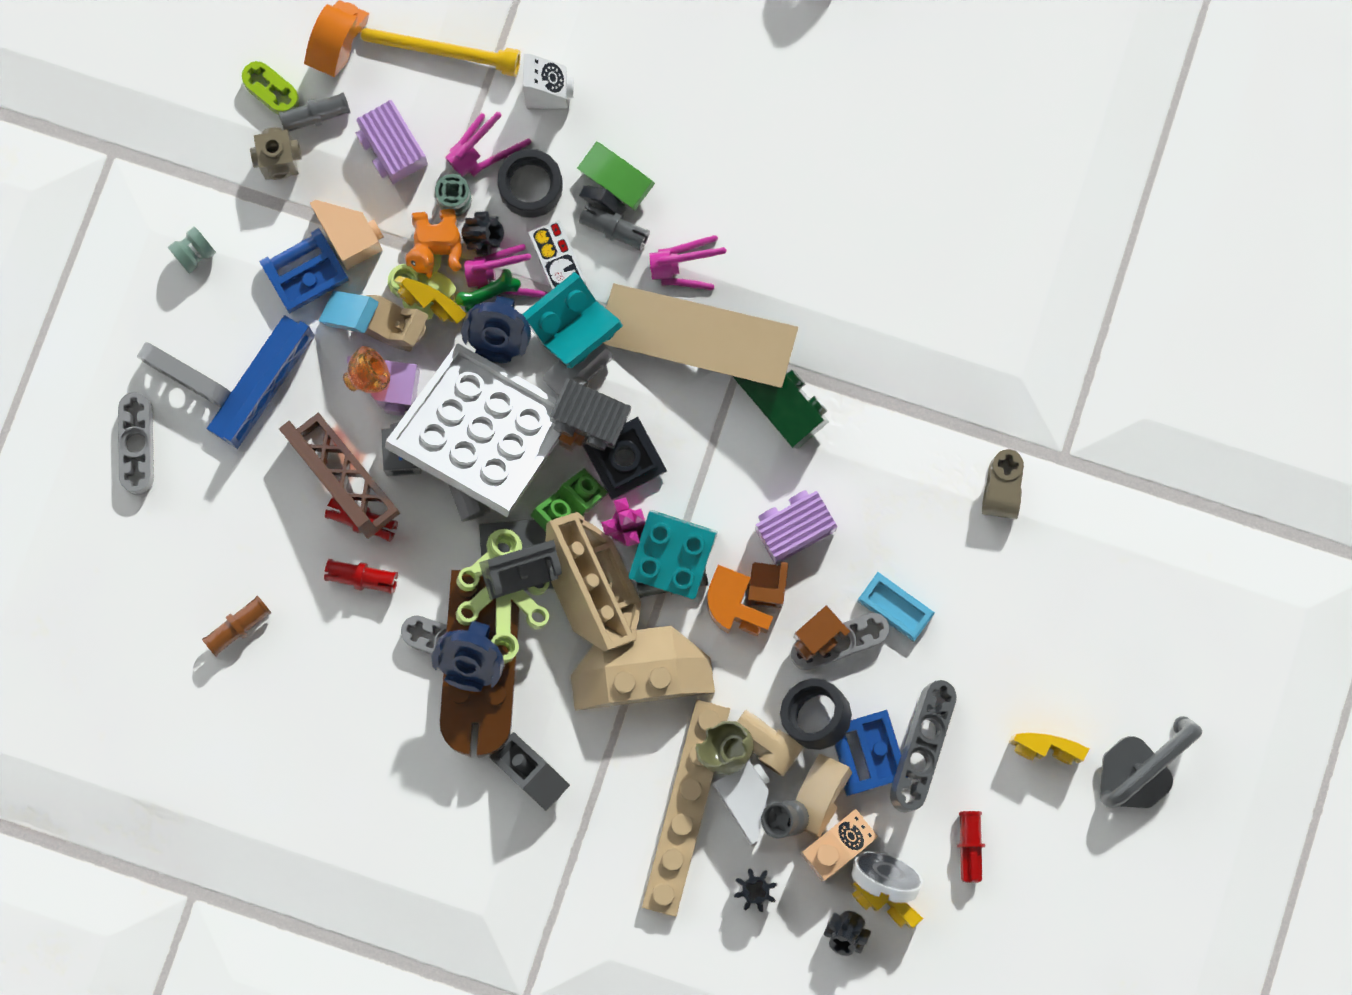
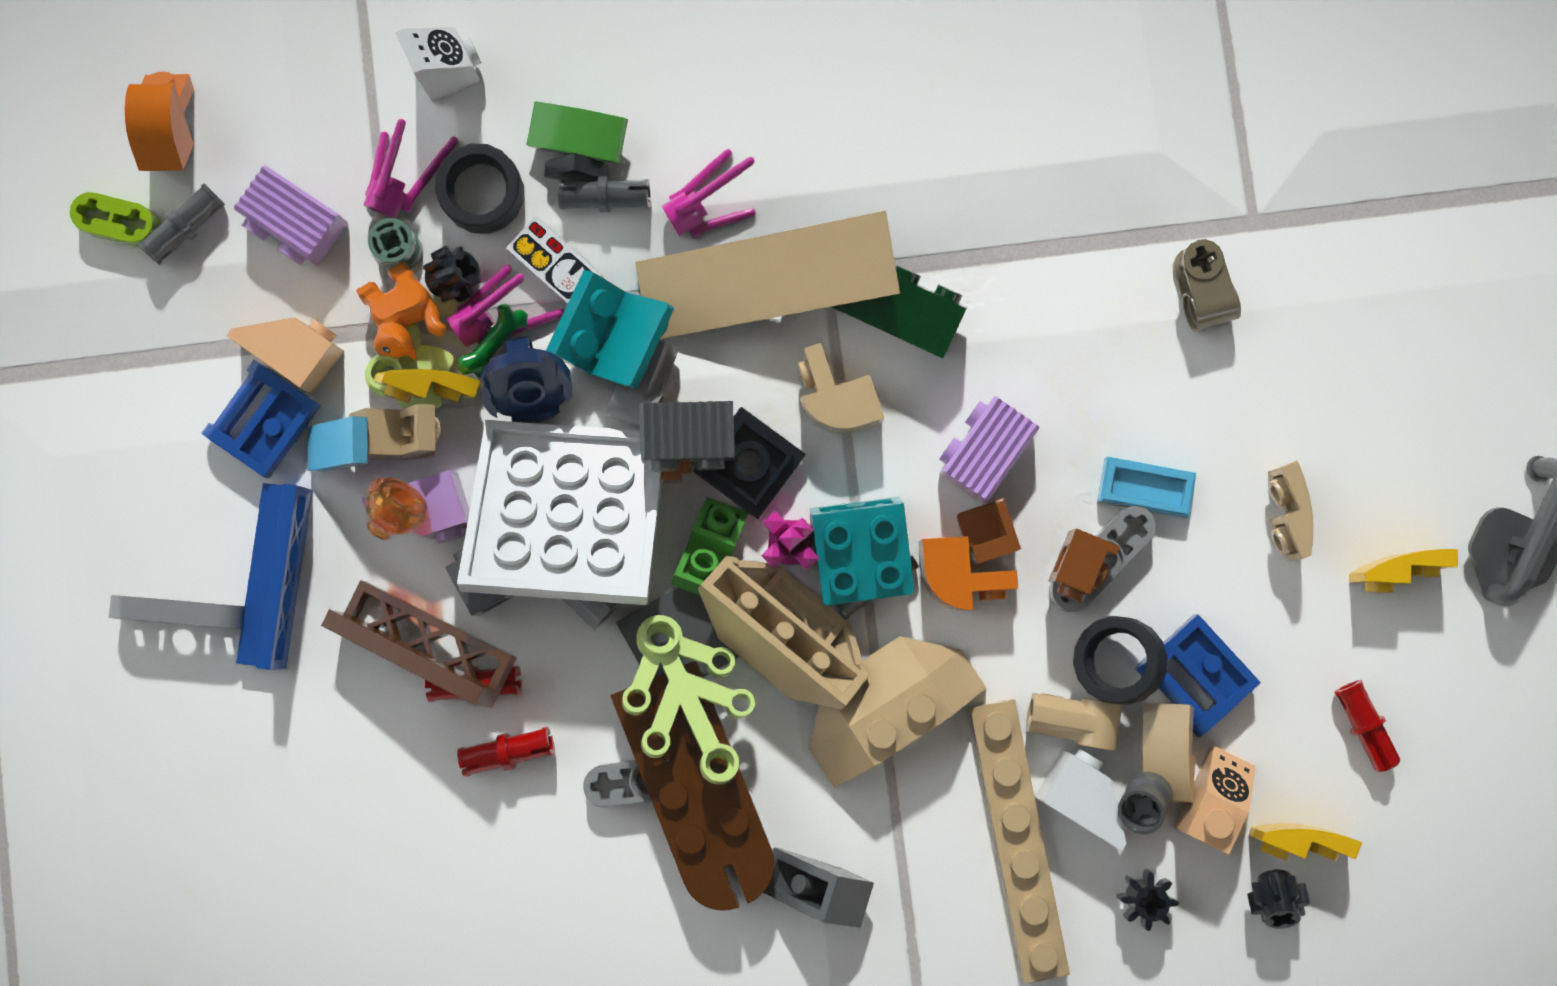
camera: 25 degrees left, 5 degrees up
light grey beam [118,392,154,494] -> none
sand green wheel [167,226,216,274] -> none
dark orange pin [201,595,272,657] -> none
dark tan brick [250,127,302,180] -> none
yellow piece [360,28,521,77] -> none
dark blue tile [431,621,504,692] -> none
dark grey hinge [479,540,562,600] -> none
olive hair [695,721,754,775] -> none
tile [851,851,923,903] -> none
dark grey beam [890,680,957,813] -> none
none -> tan brick [798,343,885,434]
none -> tan slope [1268,460,1313,561]

